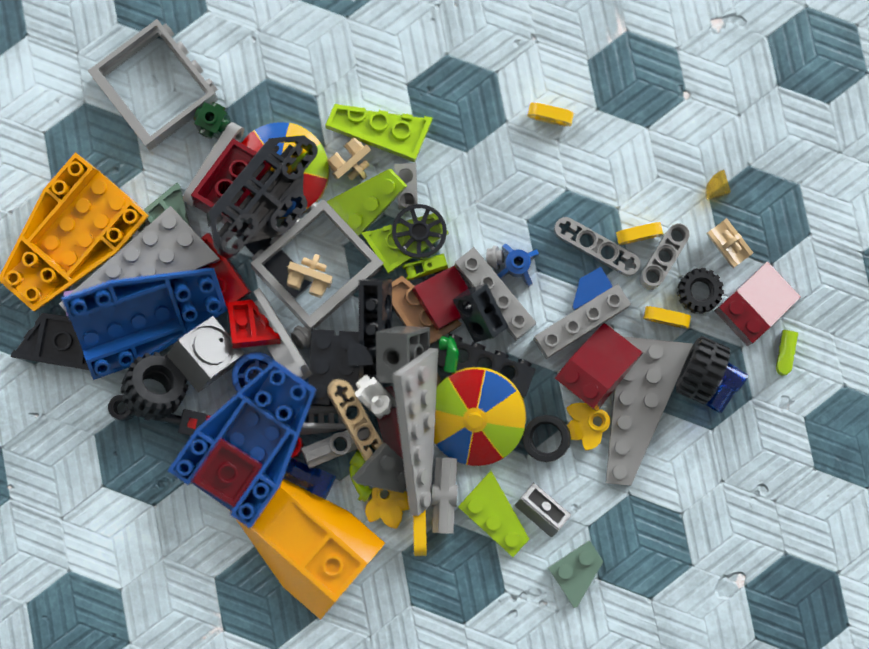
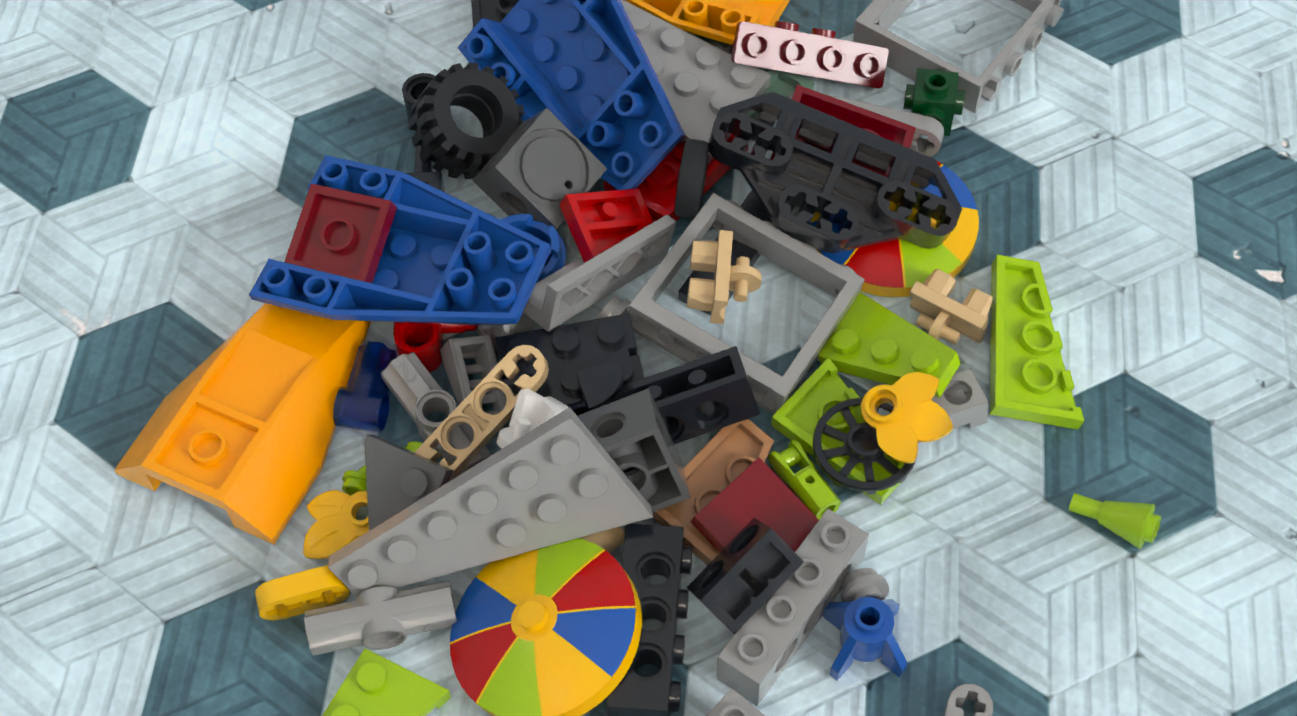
camera: 75 degrees right, 25 degrees down
green arm [439,336,459,373] -> none
yellow beam [527,102,574,127] -> none
none -> black tyre [674,139,710,219]
none -> bracket [731,21,889,88]
none -> yellow plate [861,372,953,463]
none -> lime cone [1069,493,1161,549]

